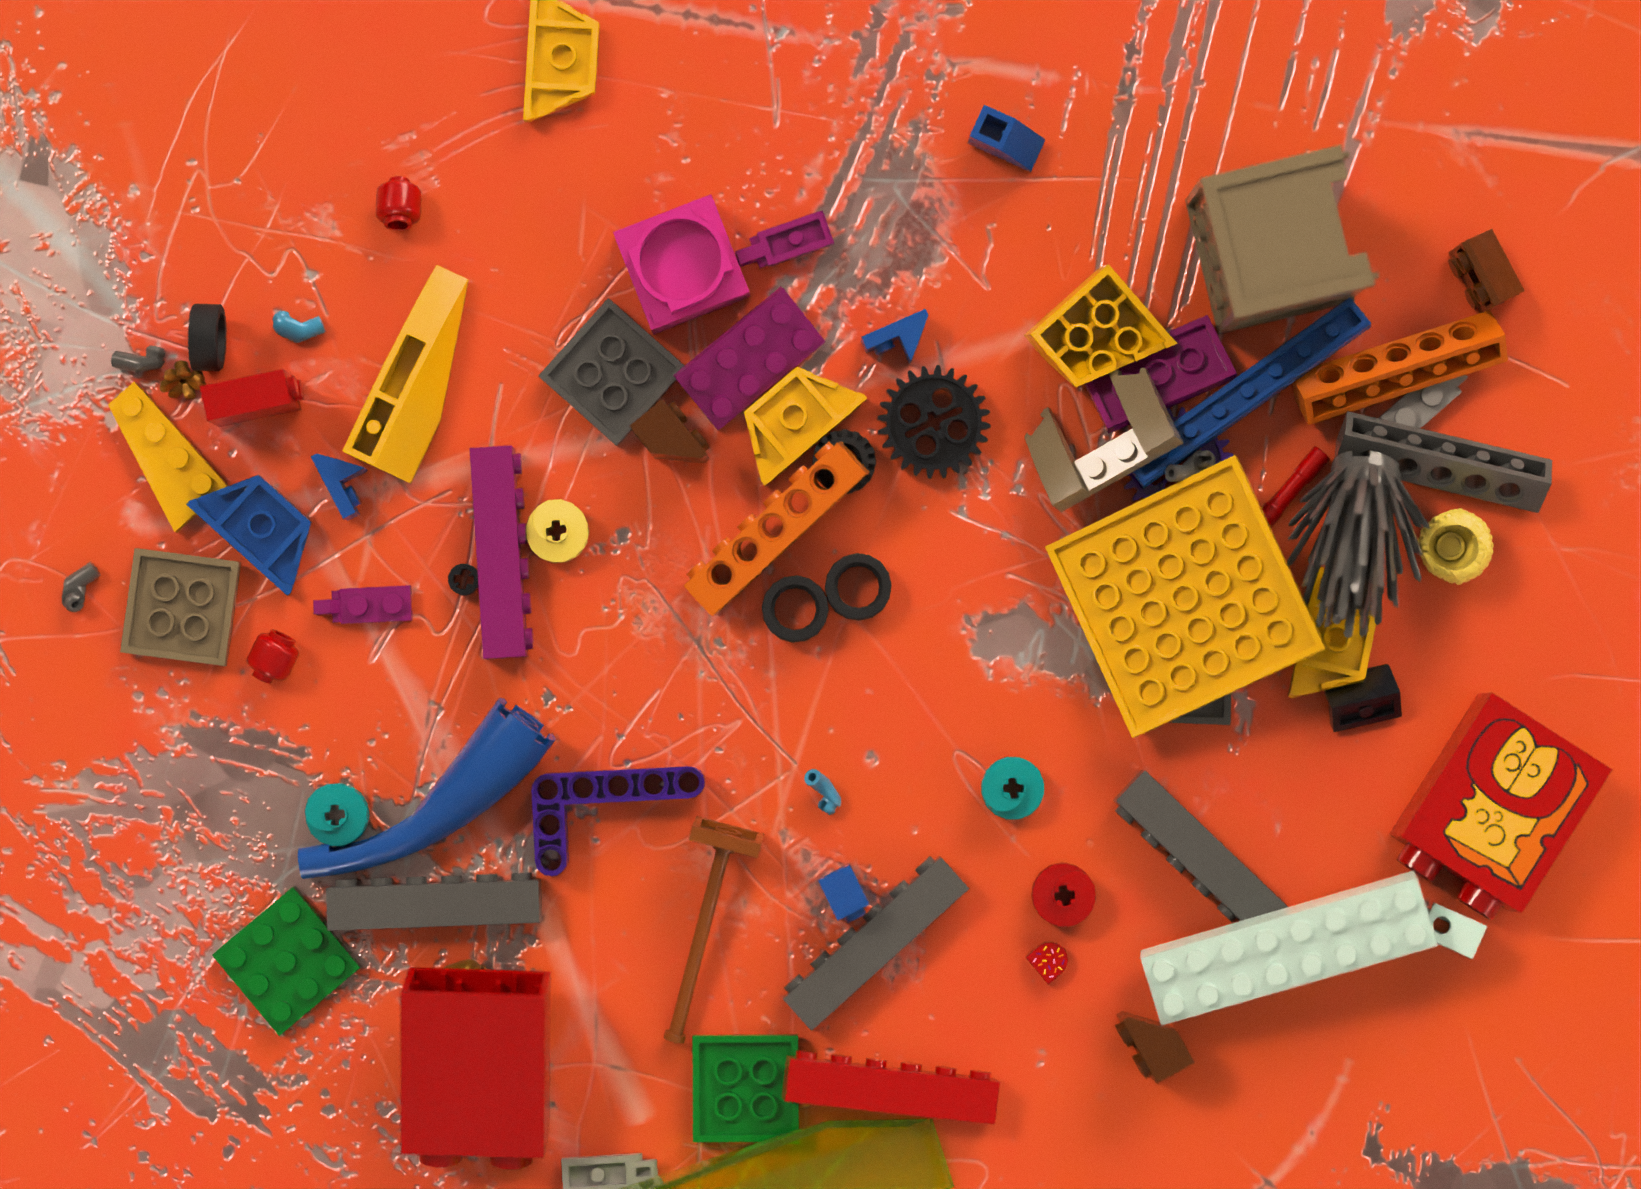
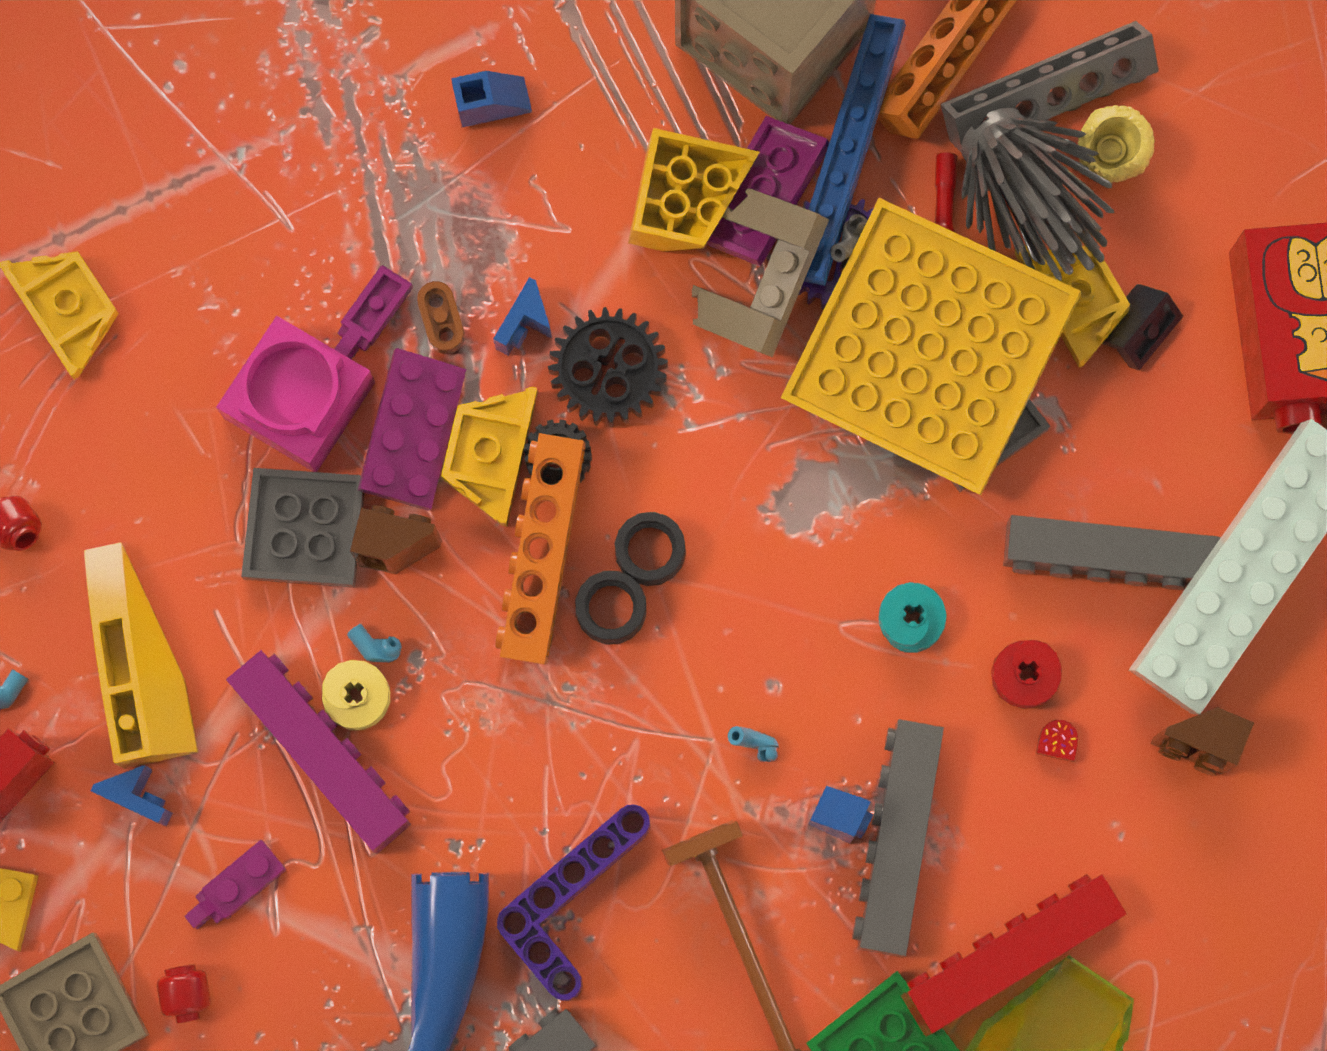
camera: 30 degrees left, 10 degrees down
blue wing [186,475,312,596] -> none
black bush [448,564,479,595] -> none
light grey hinge [1379,375,1468,428] -> none
none -> dark azure arm [347,624,402,663]
none -> dark orange plate [417,281,465,354]

